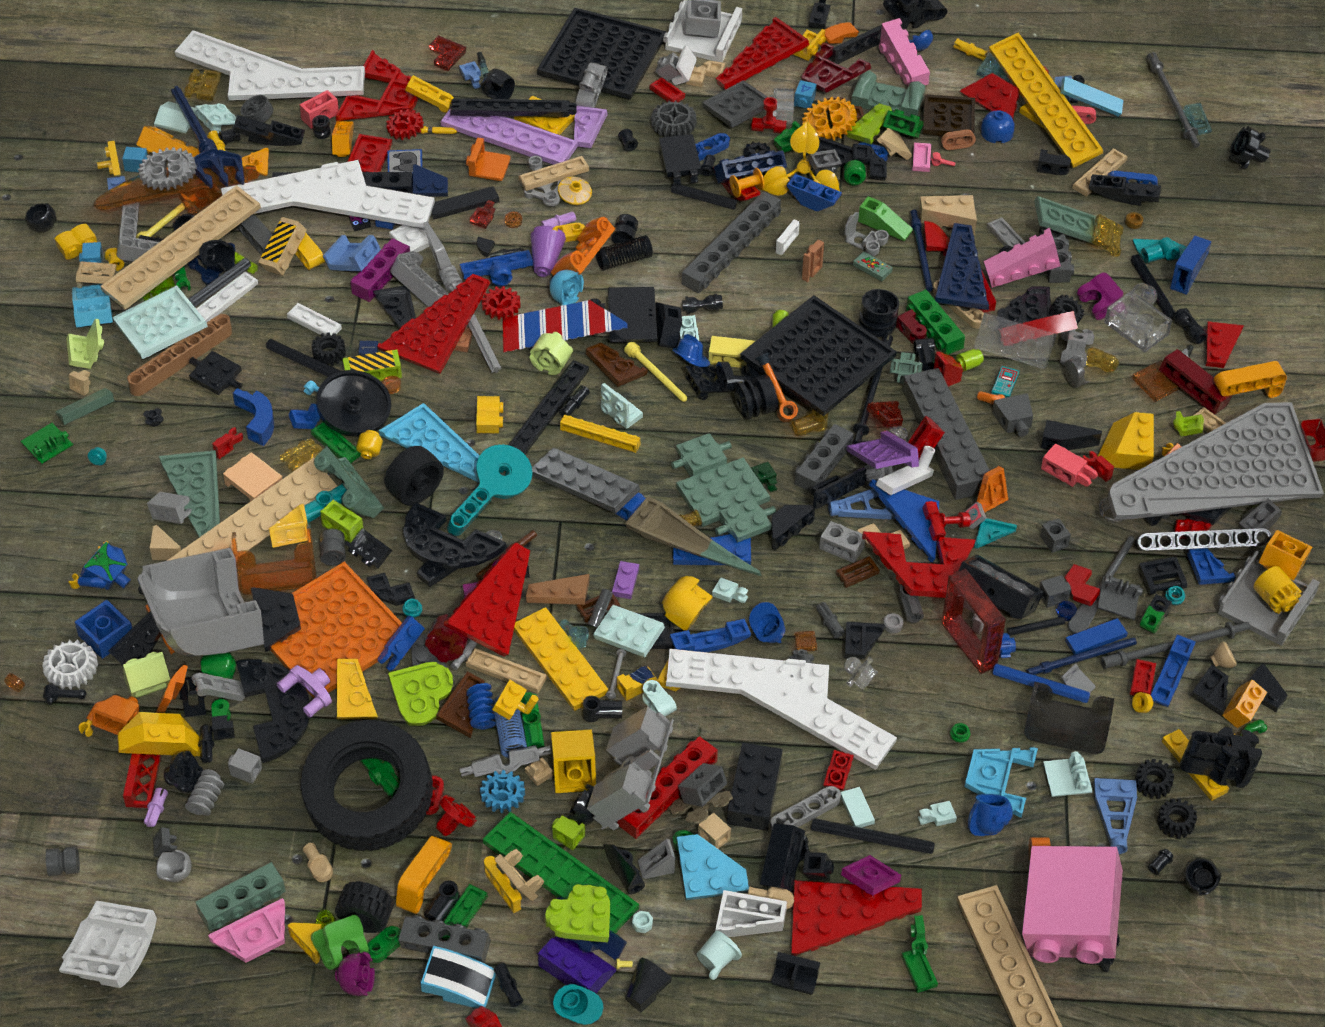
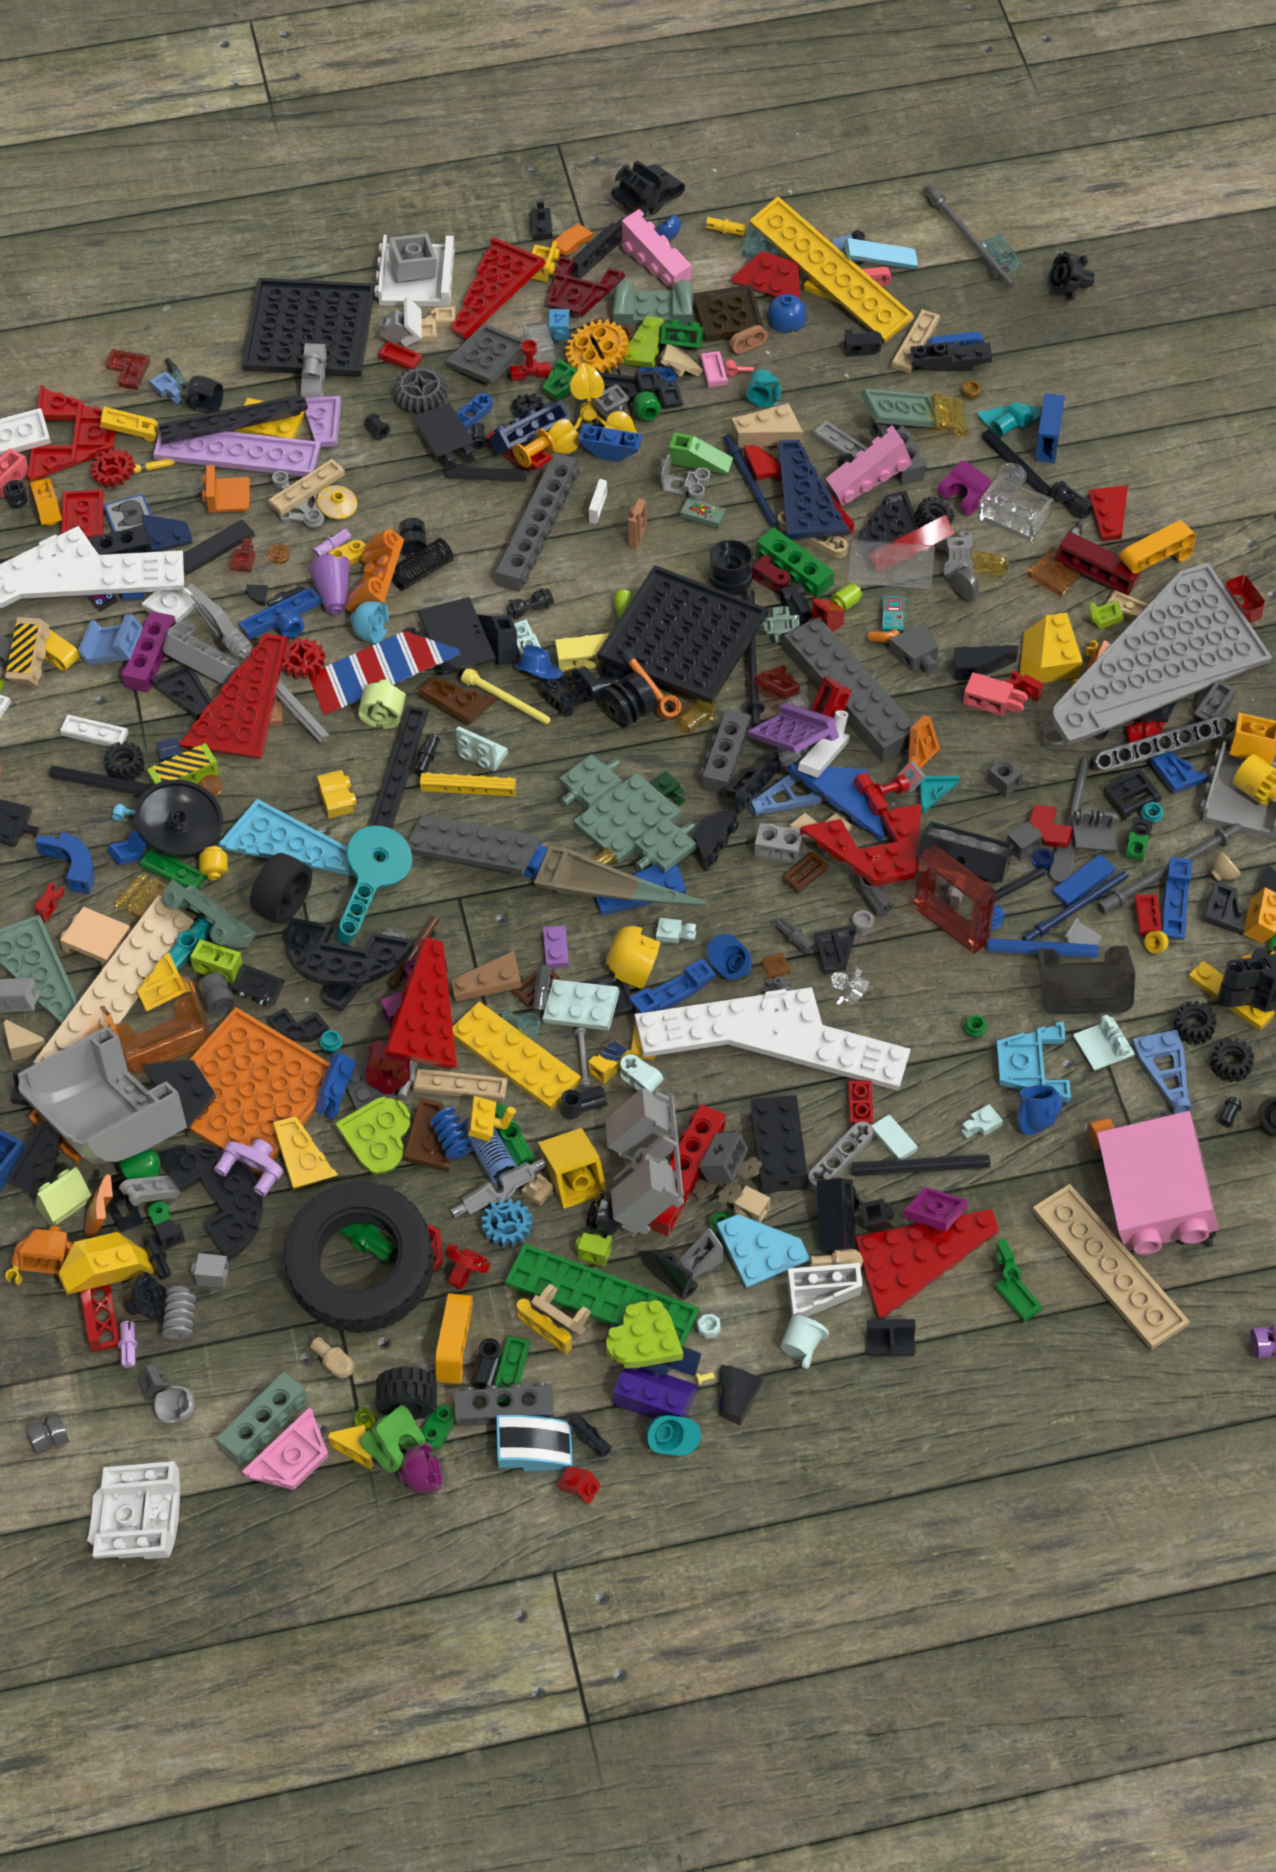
camera: 15 degrees left, 5 degrees up
none -> teal piece [746,369,781,408]

